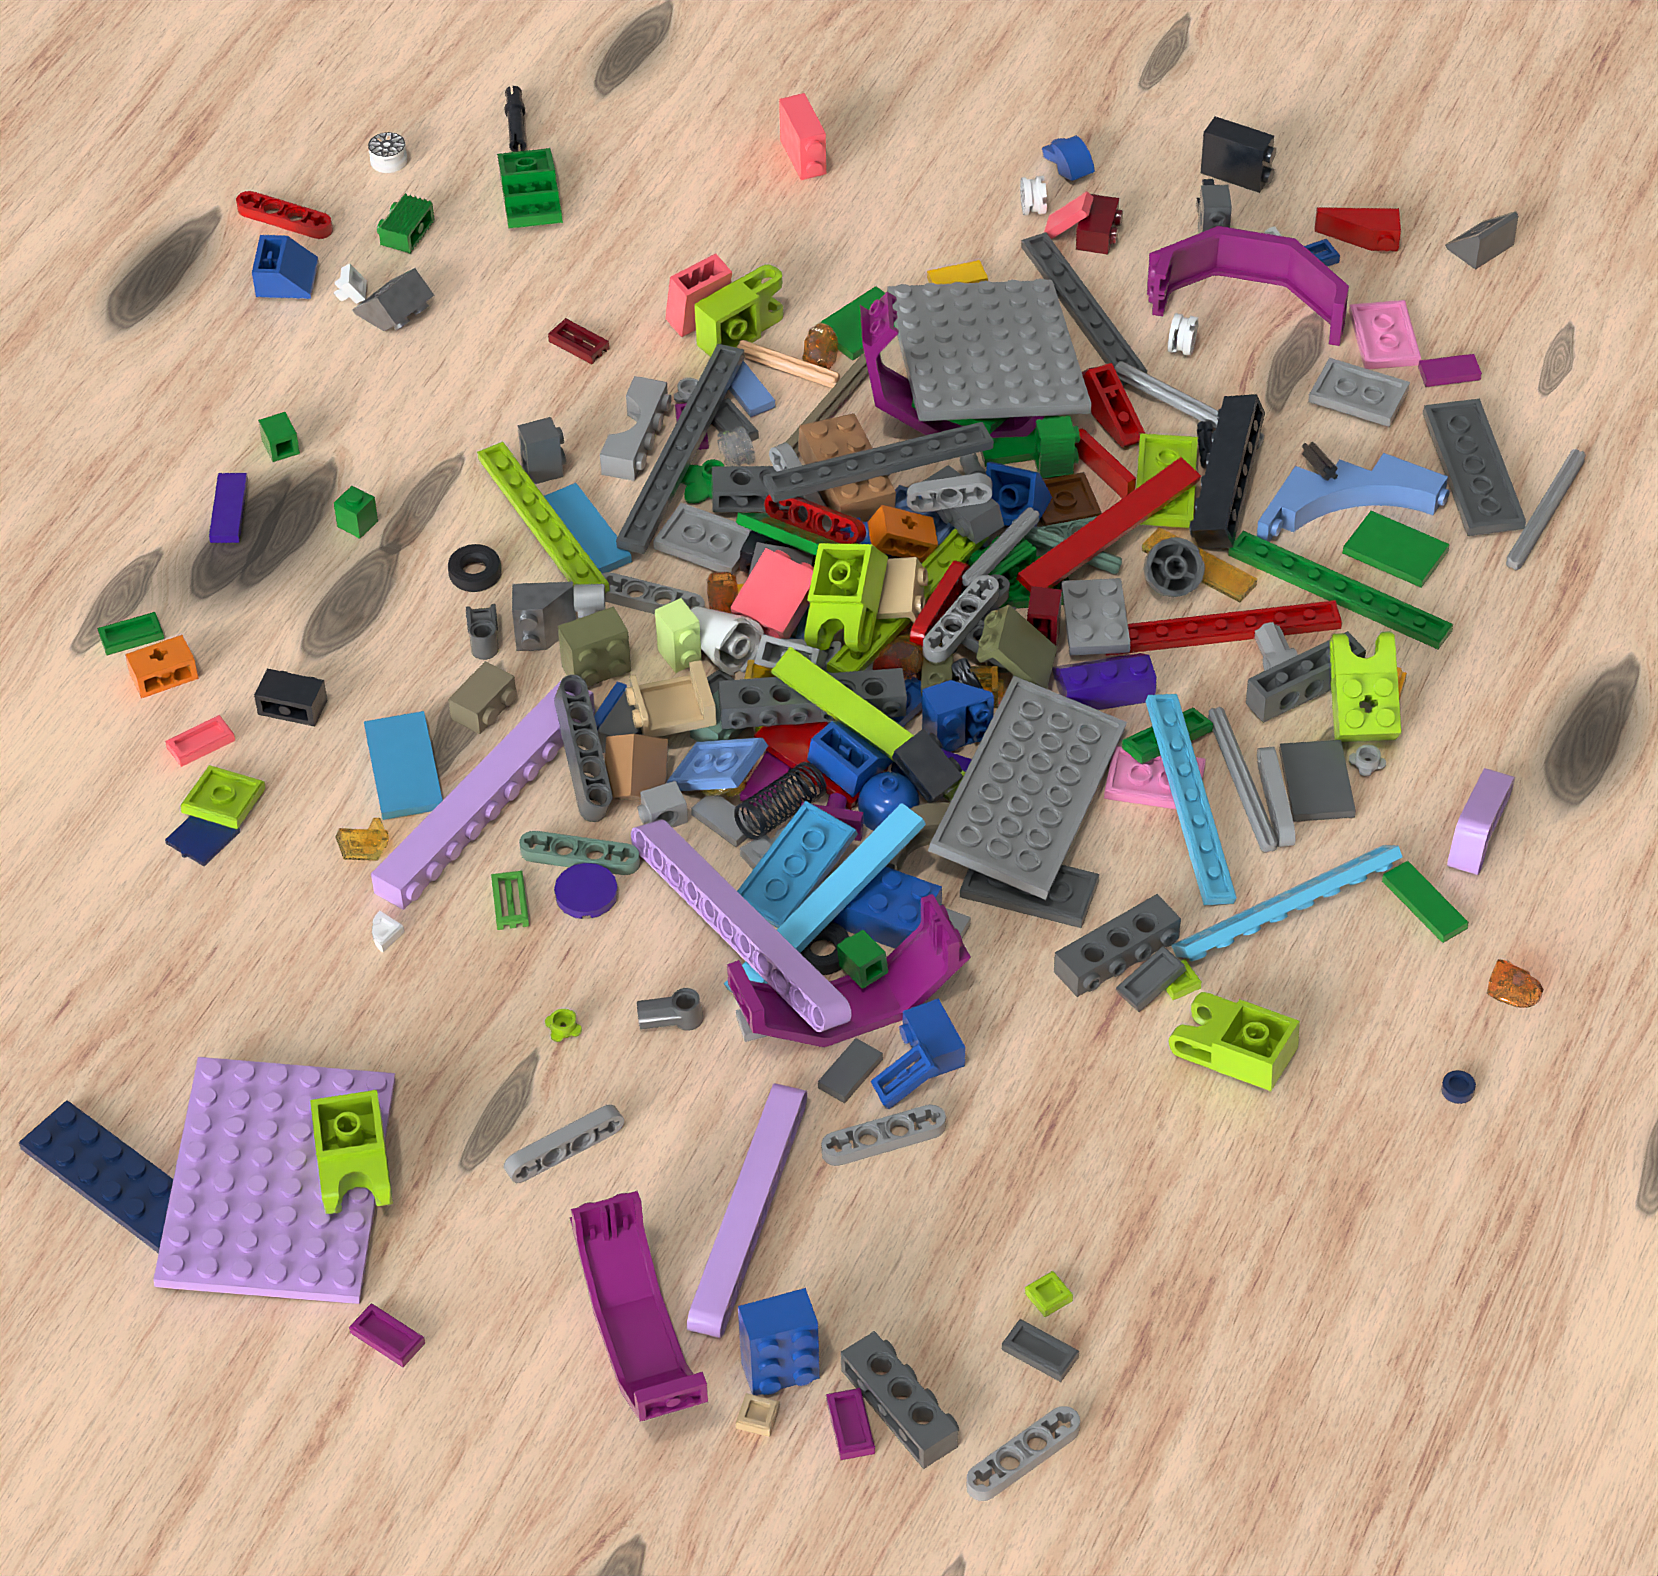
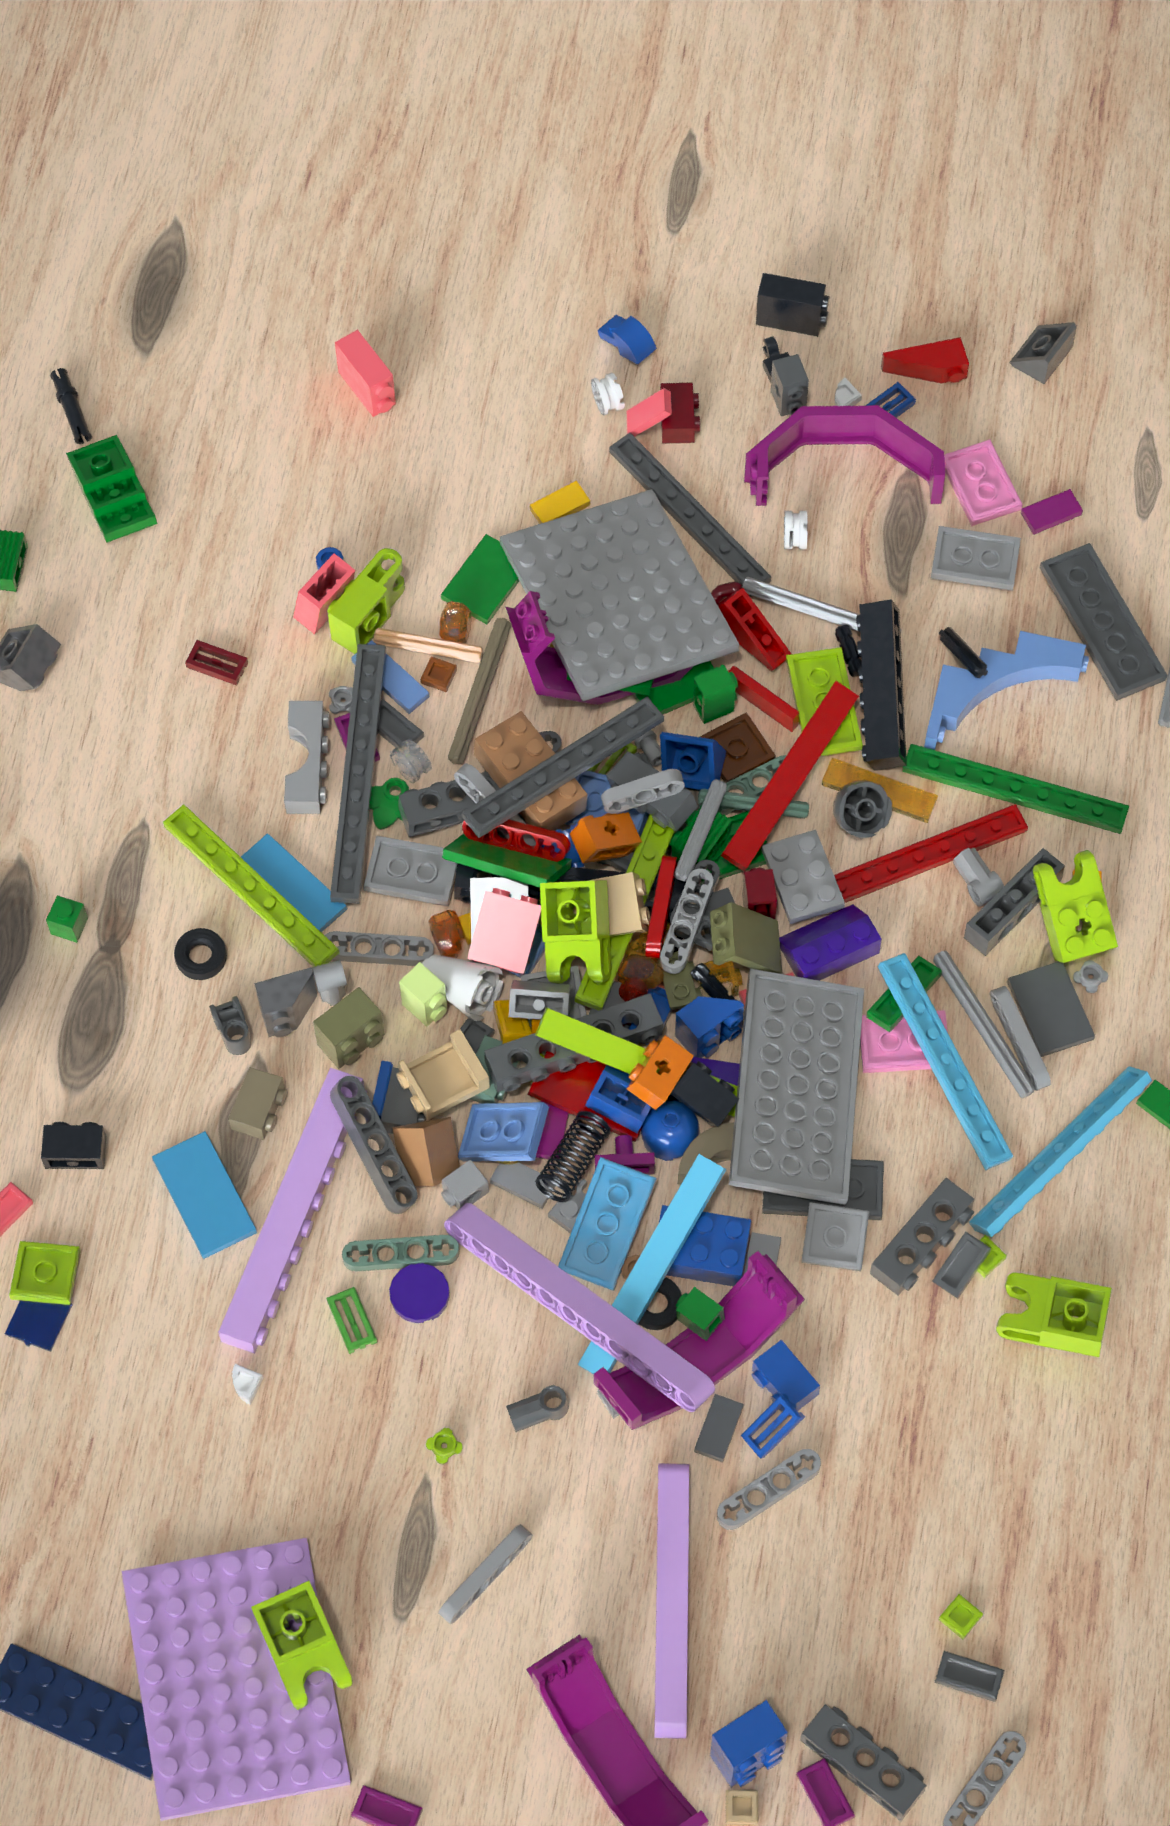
camera: 15 degrees left, 15 degrees up
clear yellow bracket [335,817,389,861] -> none
dark grey brick [518,417,566,484] -> none
green tile [1342,511,1450,588] -> none
none -> dark orange tile [420,656,457,693]
none -> orange brick [627,1035,694,1109]
none -> light grey plate [801,1202,869,1271]

